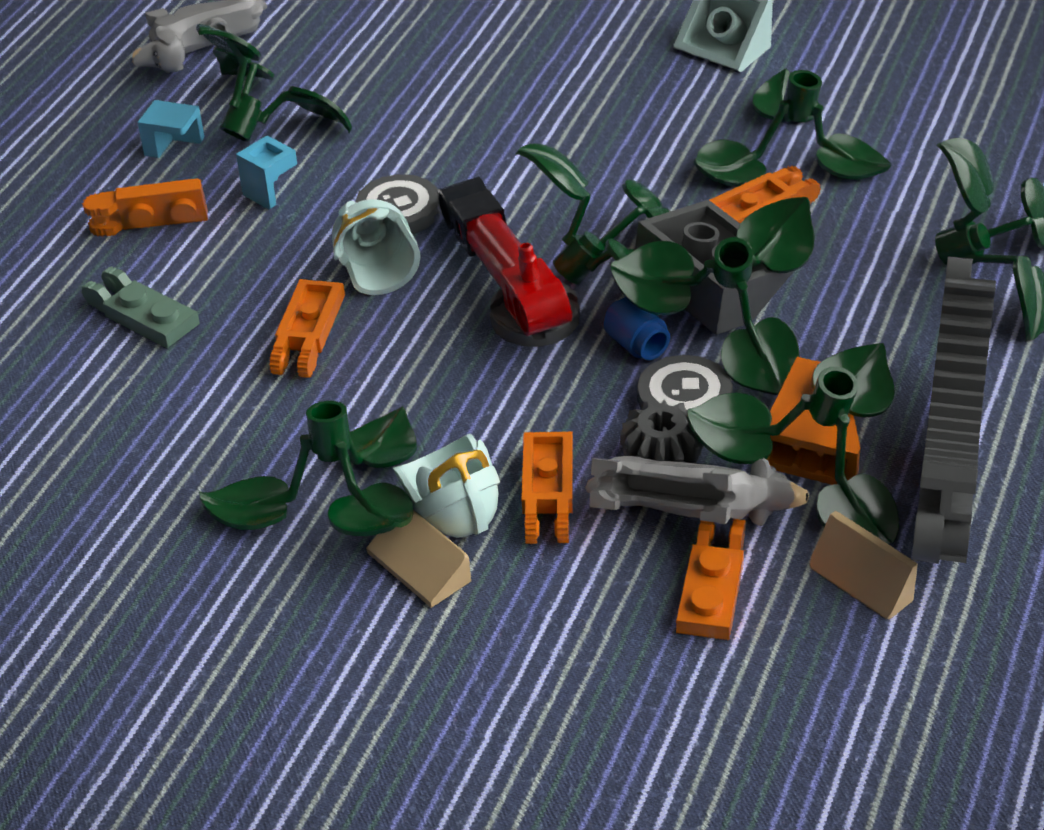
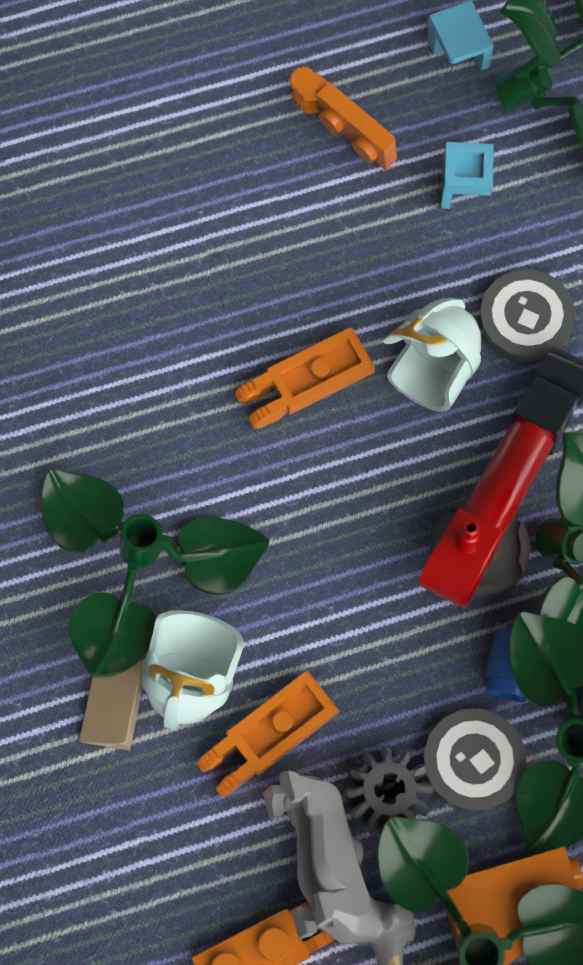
camera: 50 degrees right, 30 degrees up
sand green hinge [81,266,200,348] -> none

